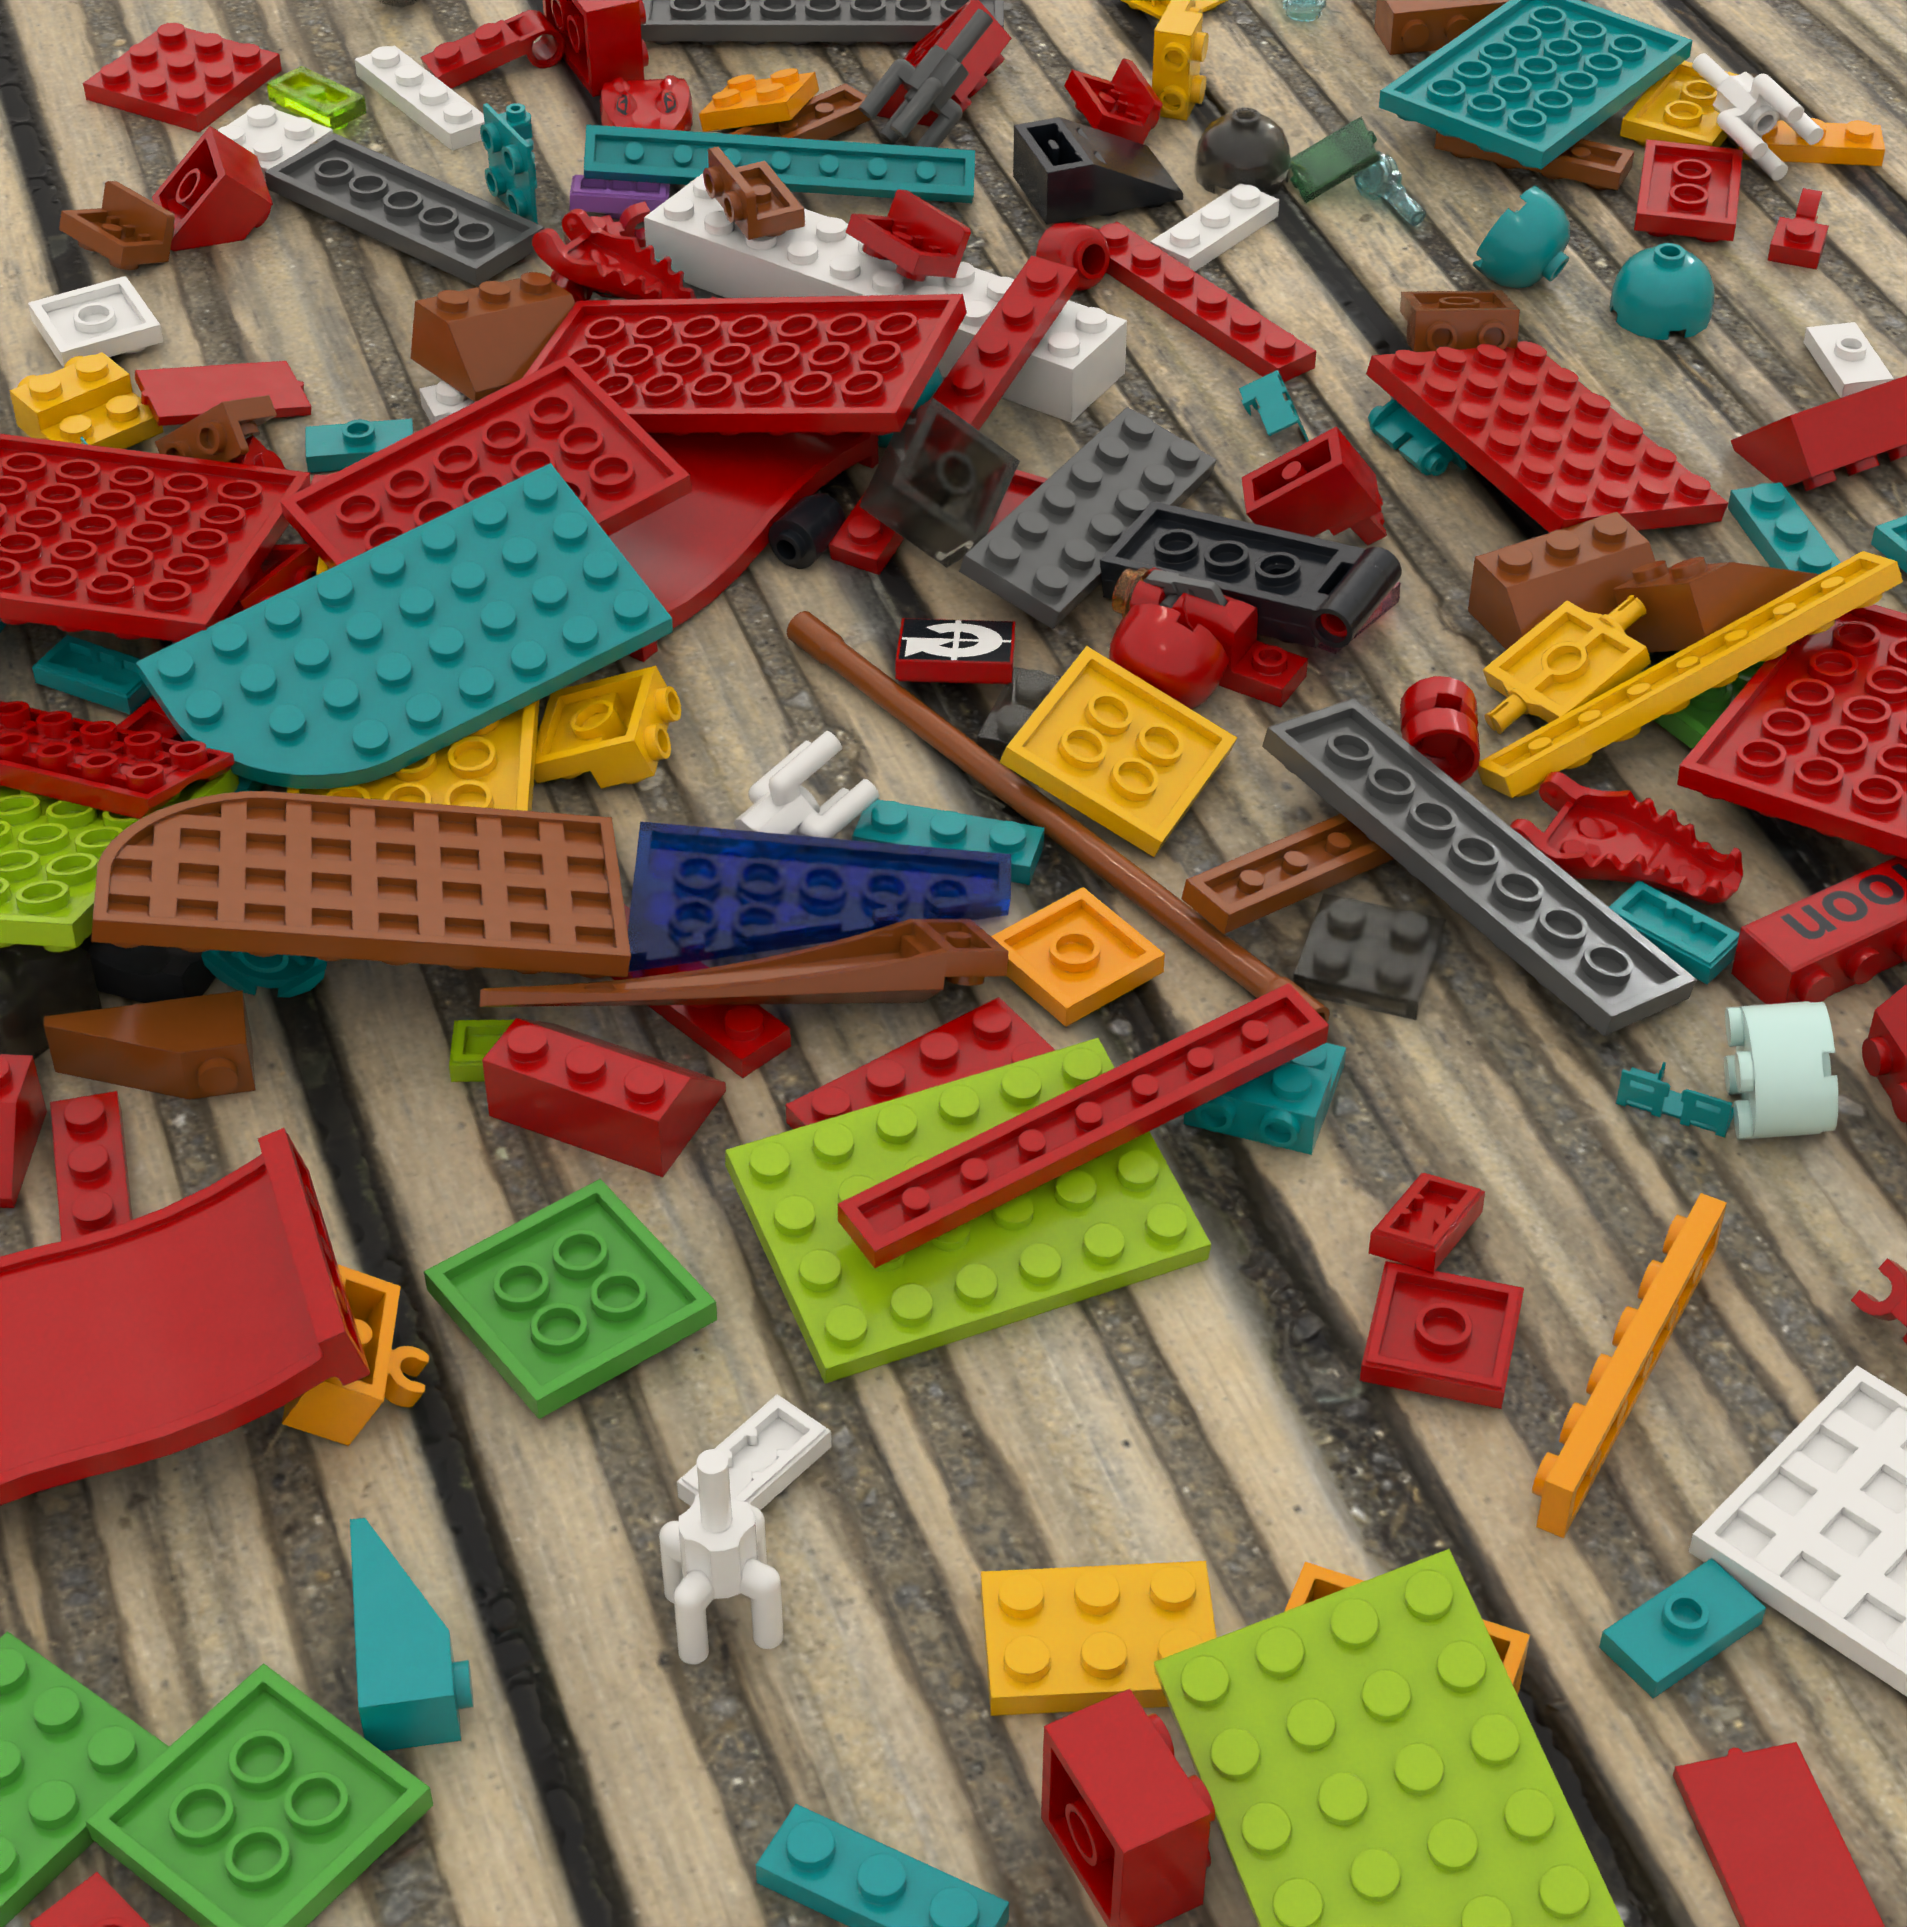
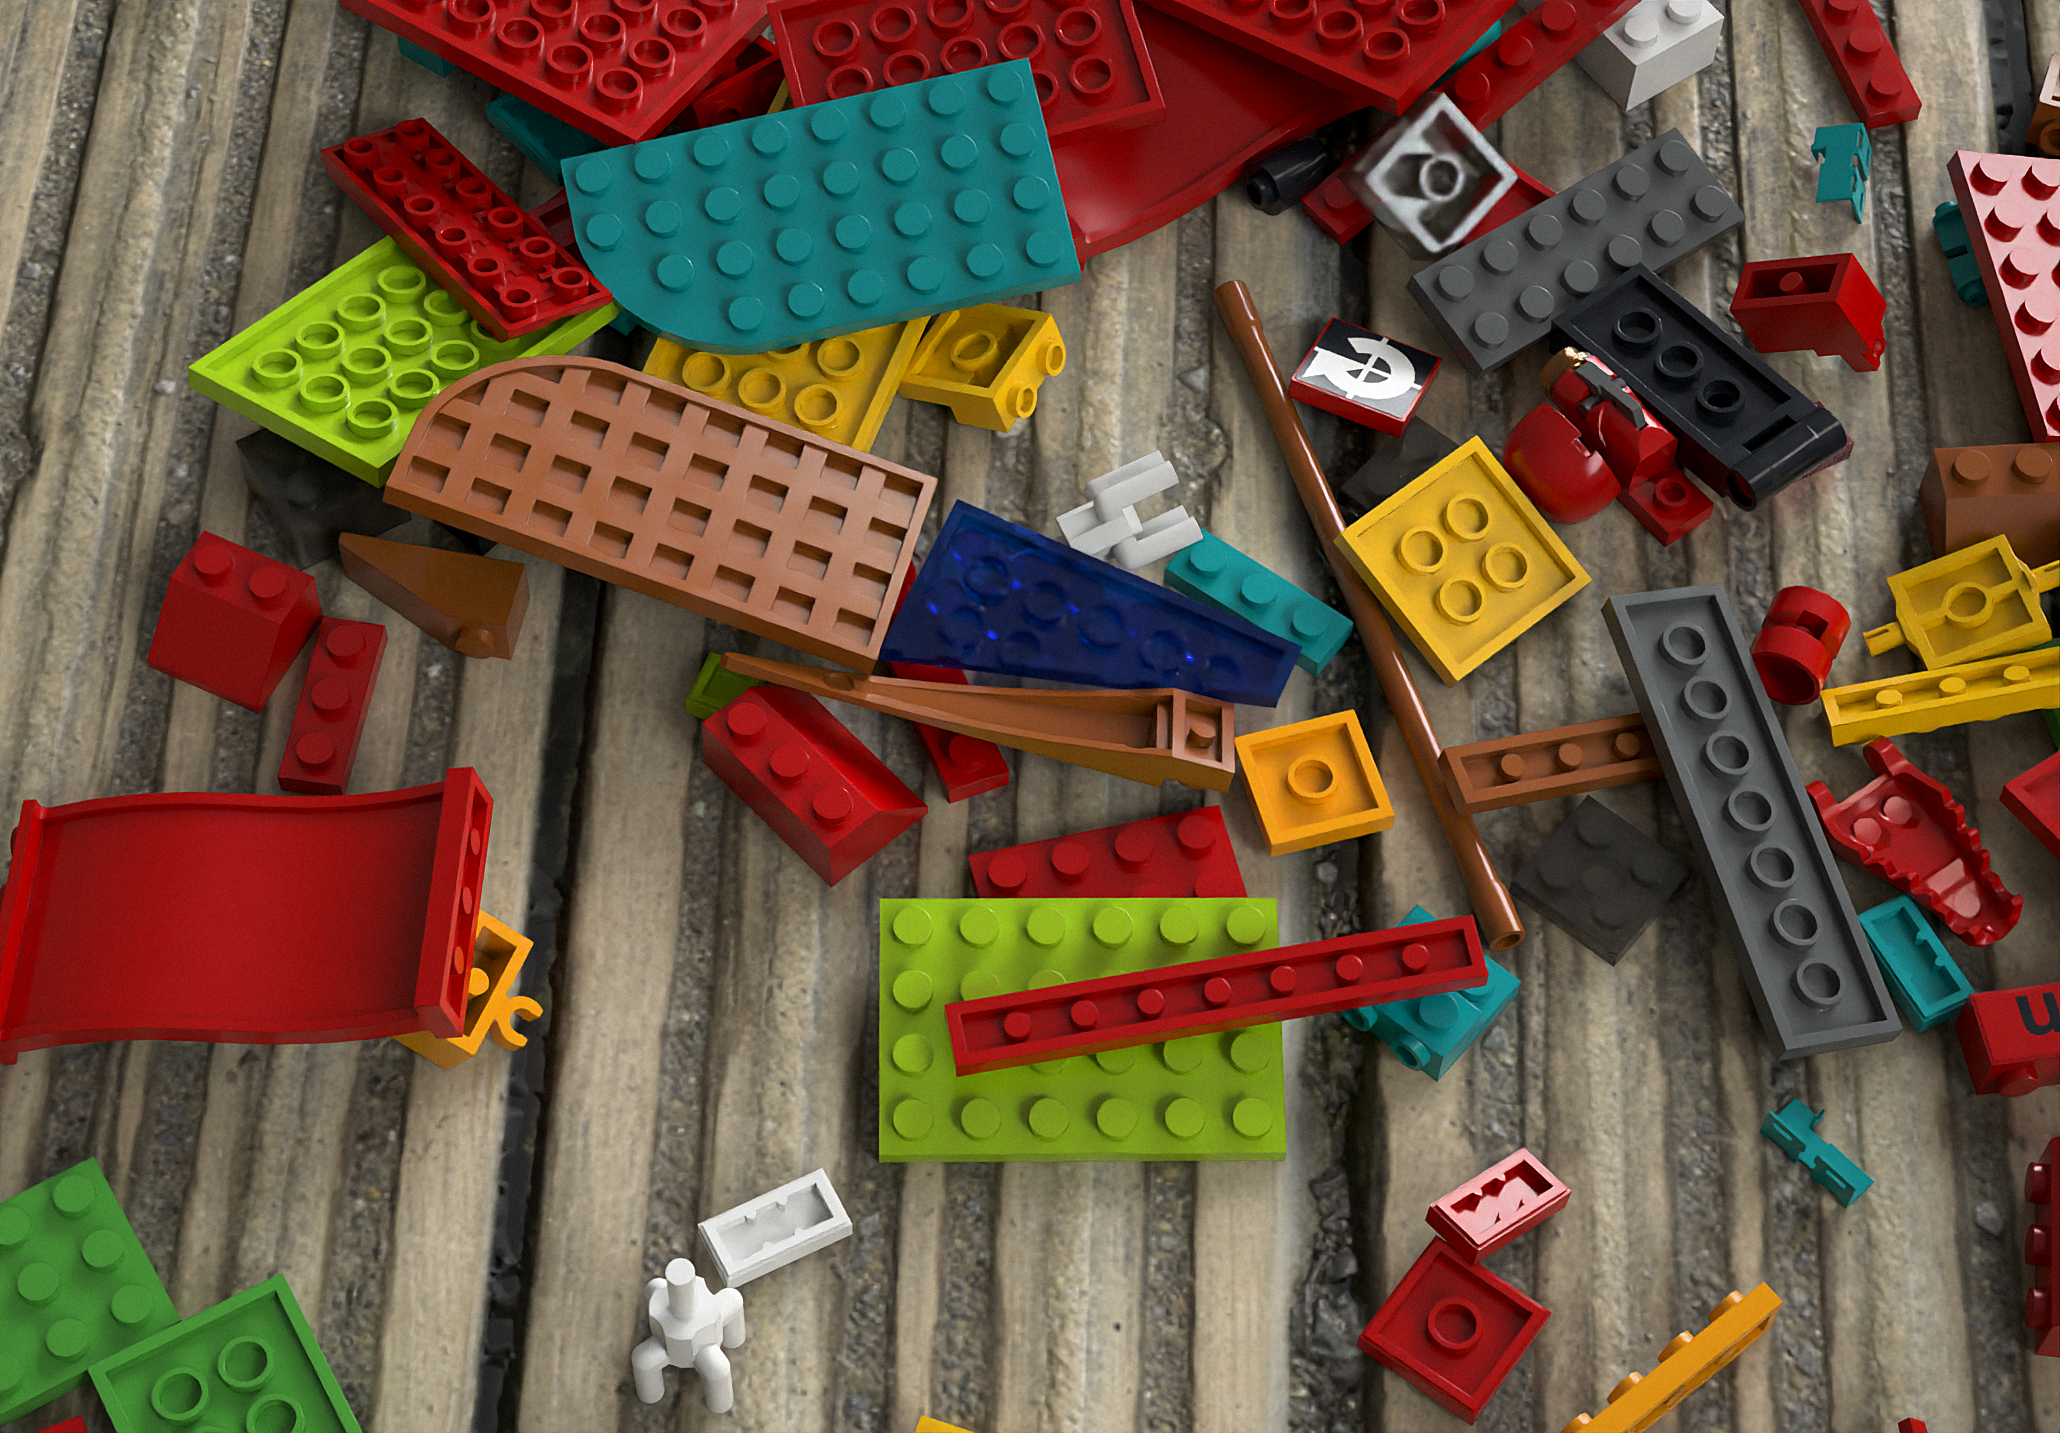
camera: 20 degrees right, 15 degrees up
teal slope [350,1518,474,1751] -> none
bright green plate [424,1179,717,1419] -> none
light aqua brick [1724,1001,1838,1140] -> none

